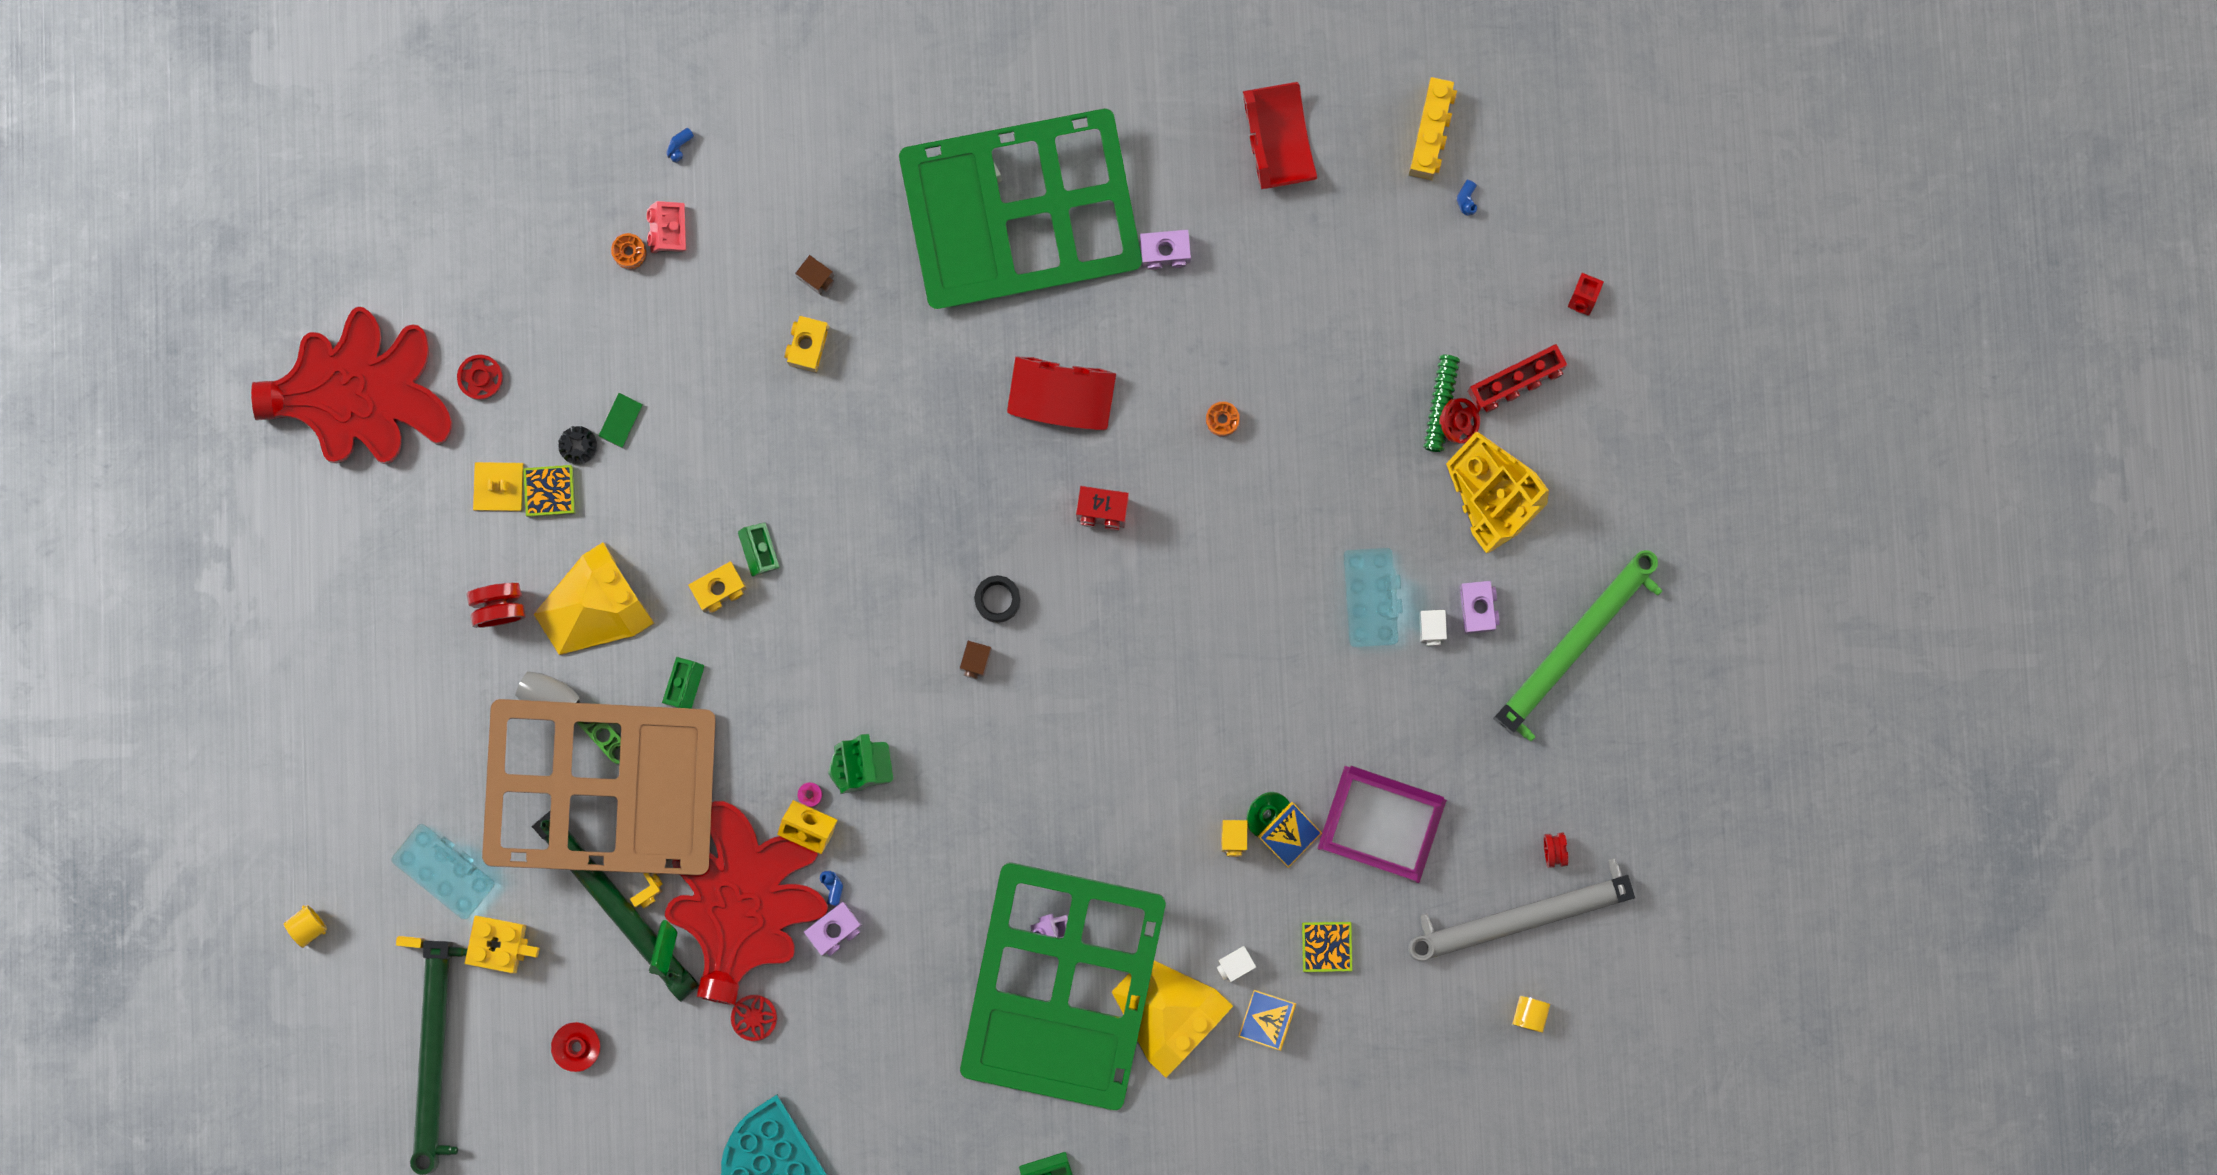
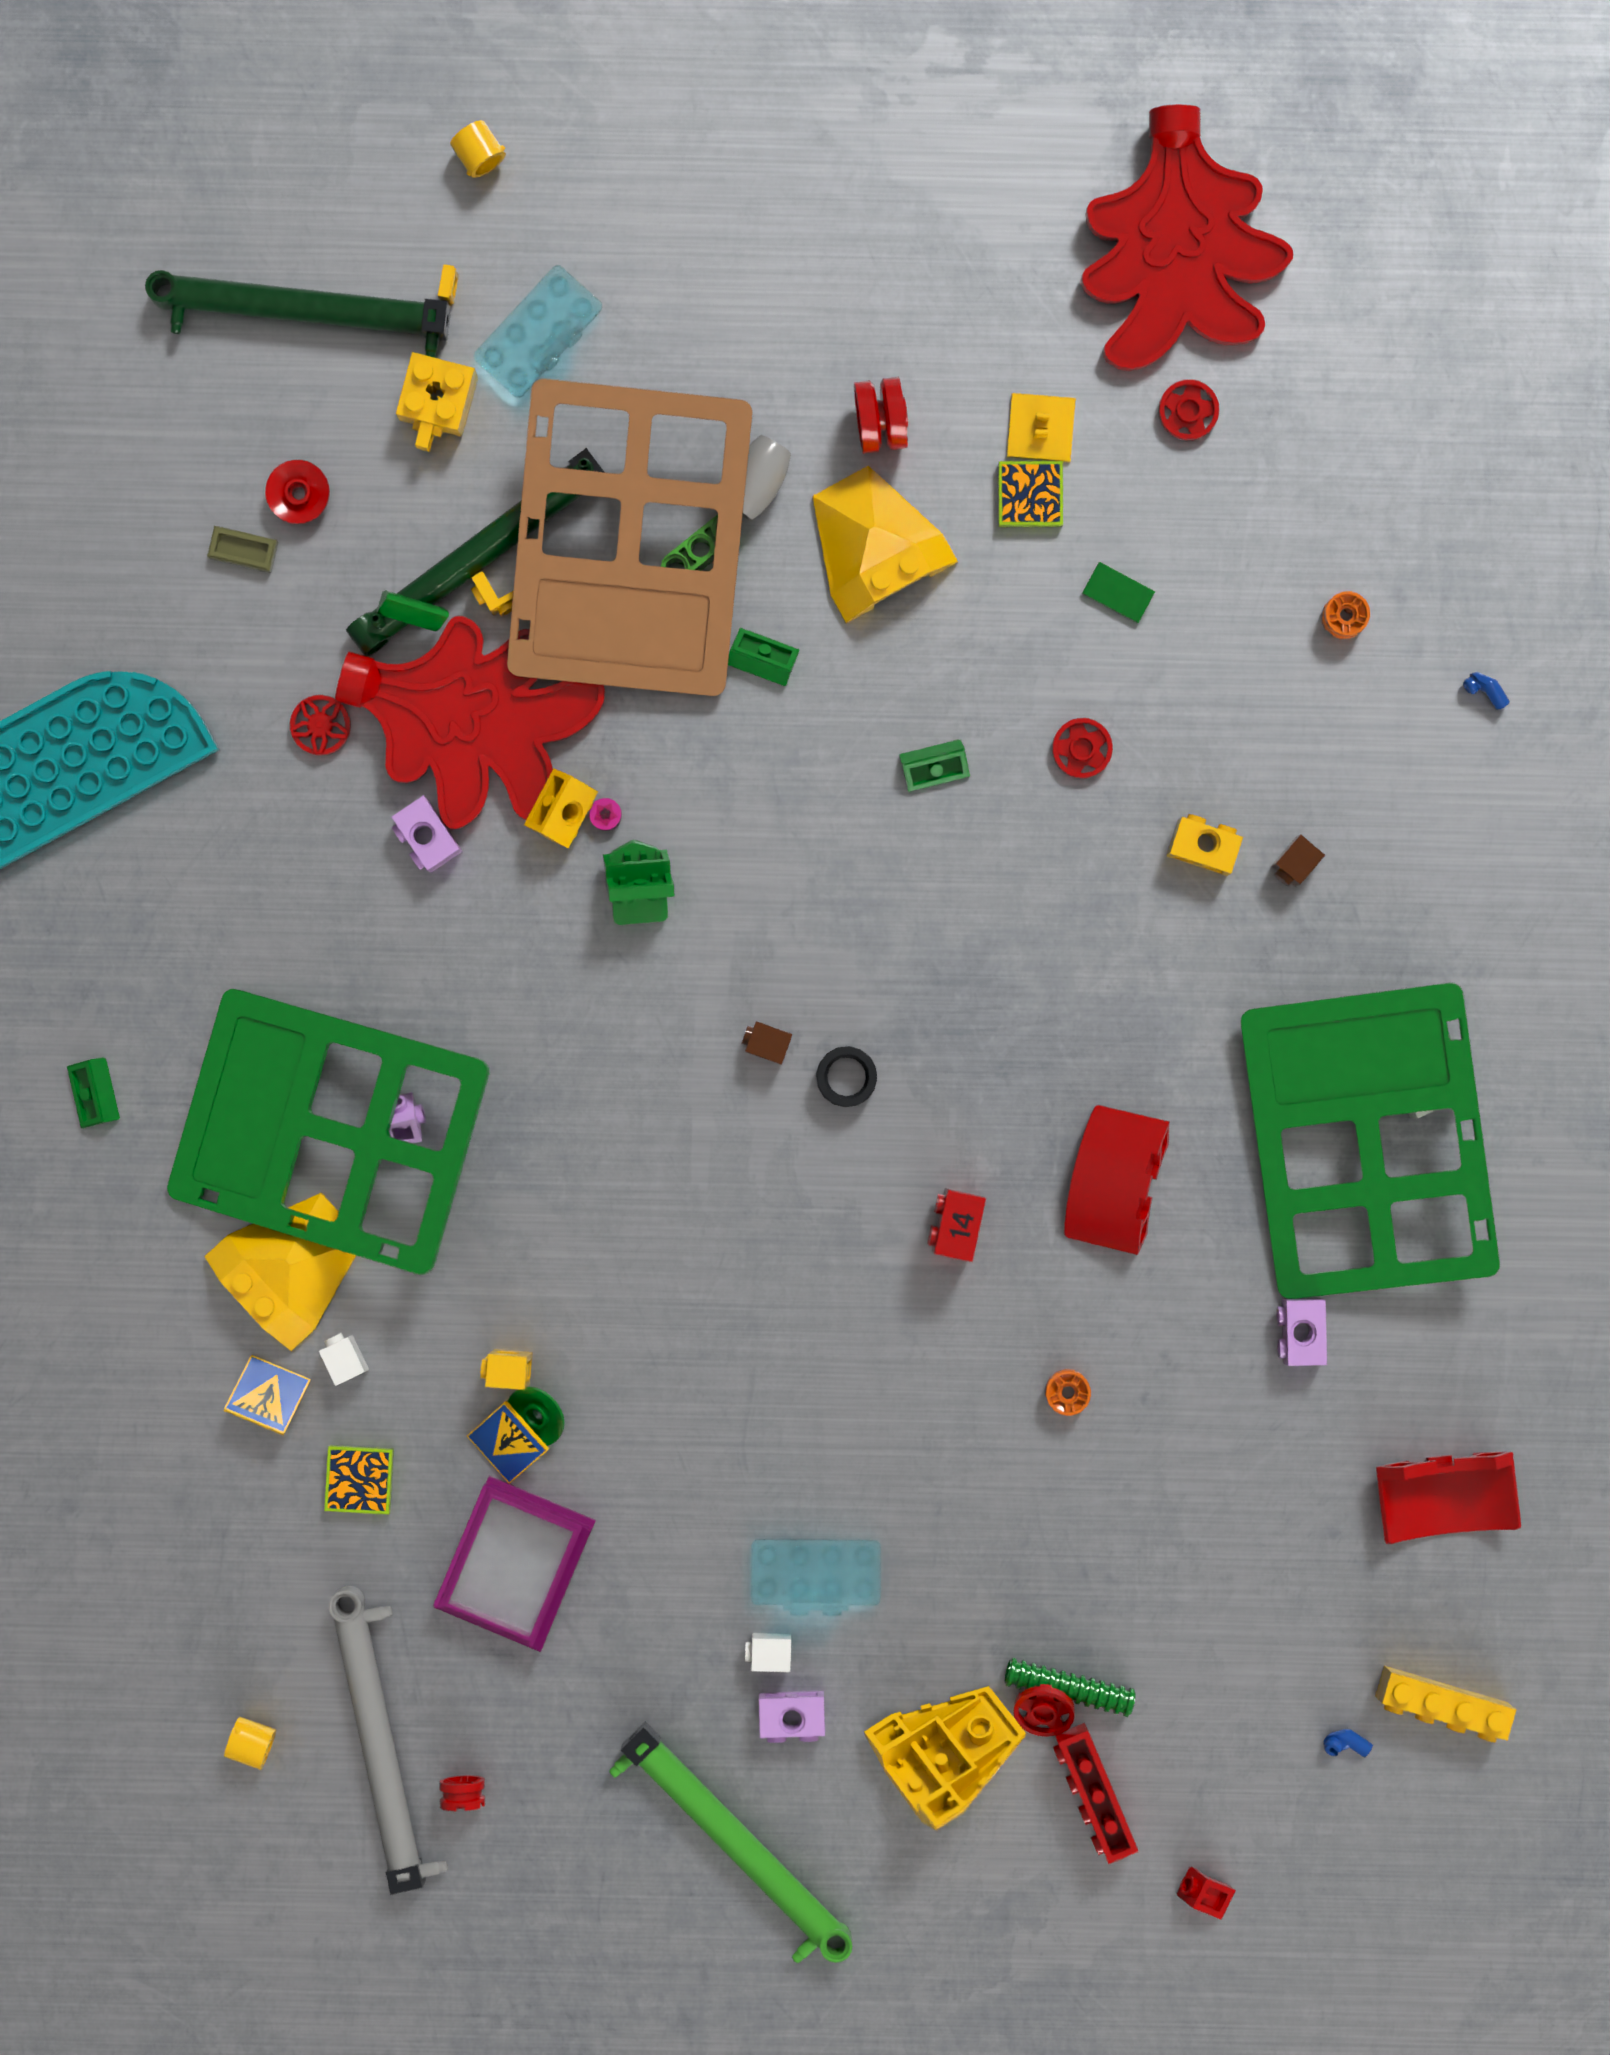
camera: 90 degrees right, 5 degrees up
black gear [558,426,597,464] -> none
coral bracket [647,201,686,253] -> none
yellow brick [688,561,747,613] -> none
blue arm [820,871,843,906] -> none
none -> olive tile [207,525,278,573]
none -> red wheel [1052,718,1113,779]

